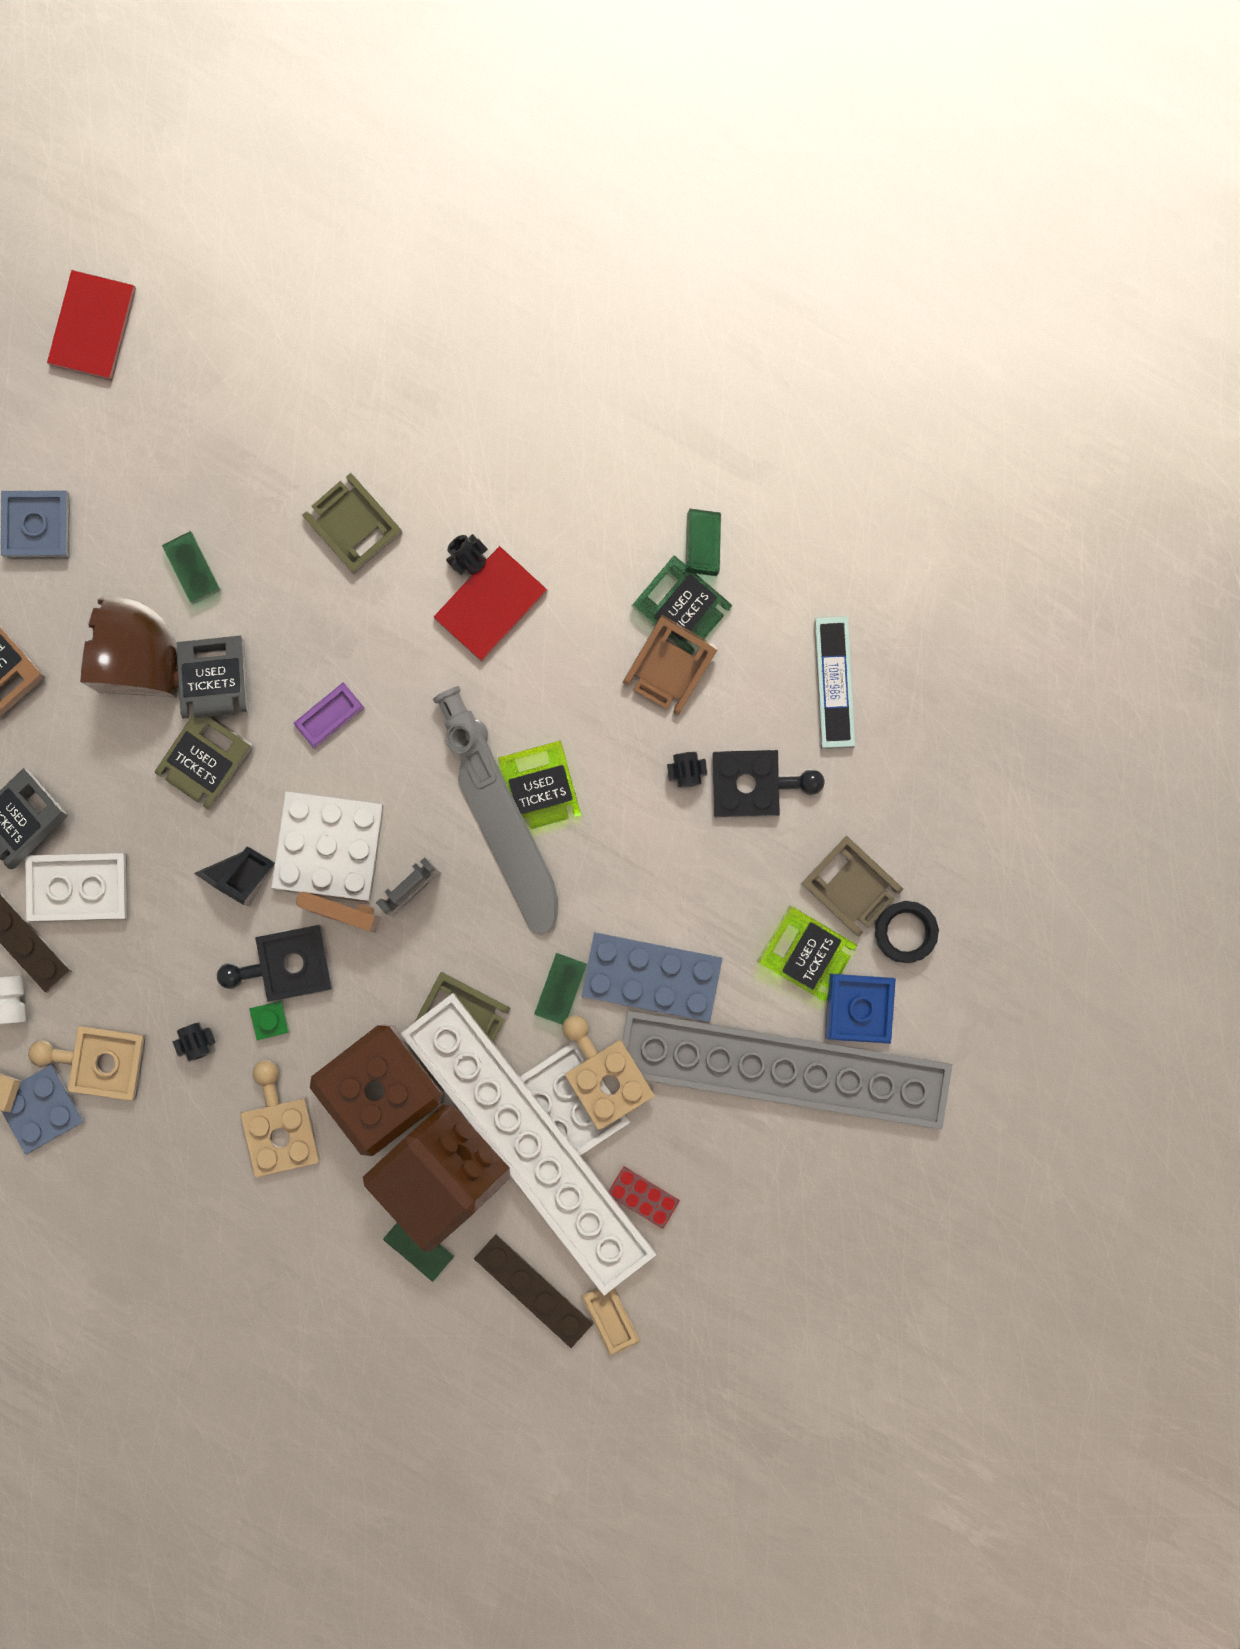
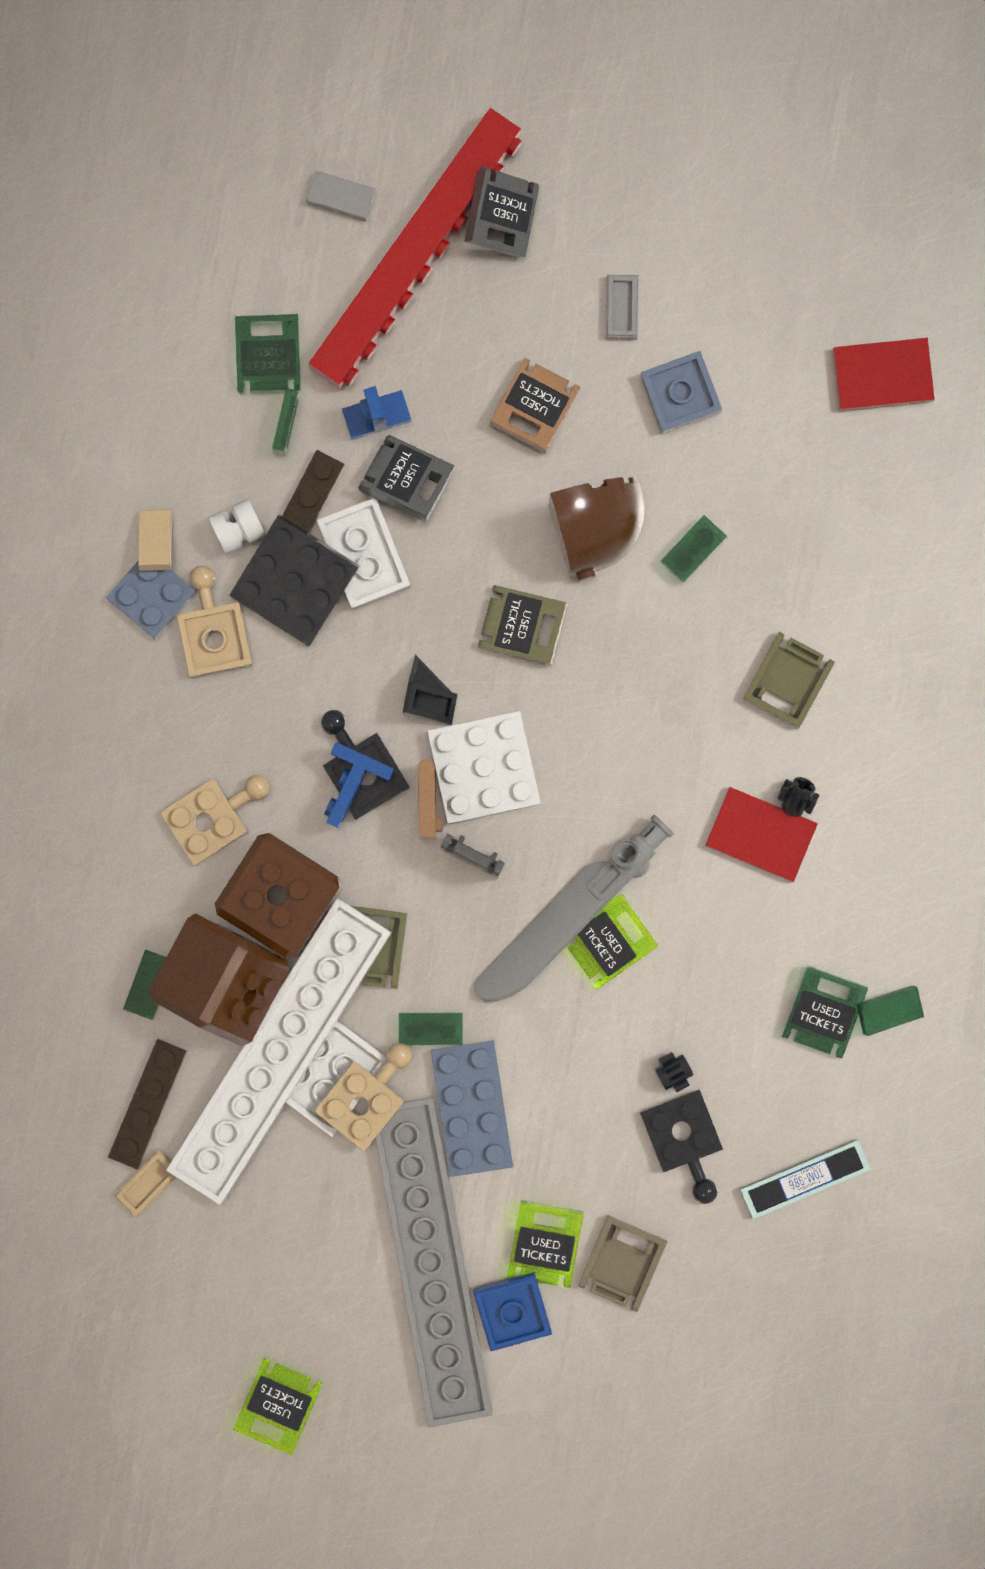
camera: 70 degrees right, 0 degrees up
black gear [172,1022,216,1062] -> none
dark grey container [176,635,248,719] -> none
green plate [249,1001,290,1040] -> none
medium lavender tile [293,682,364,749] -> none
red tile [608,1166,680,1229] -> none
medium nougat container [622,615,718,715] -> none
black tyre [875,901,939,963] -> none
none -> black plate [229,515,360,647]
none -> container [233,1358,323,1455]
none -> blue bracket [324,742,395,829]

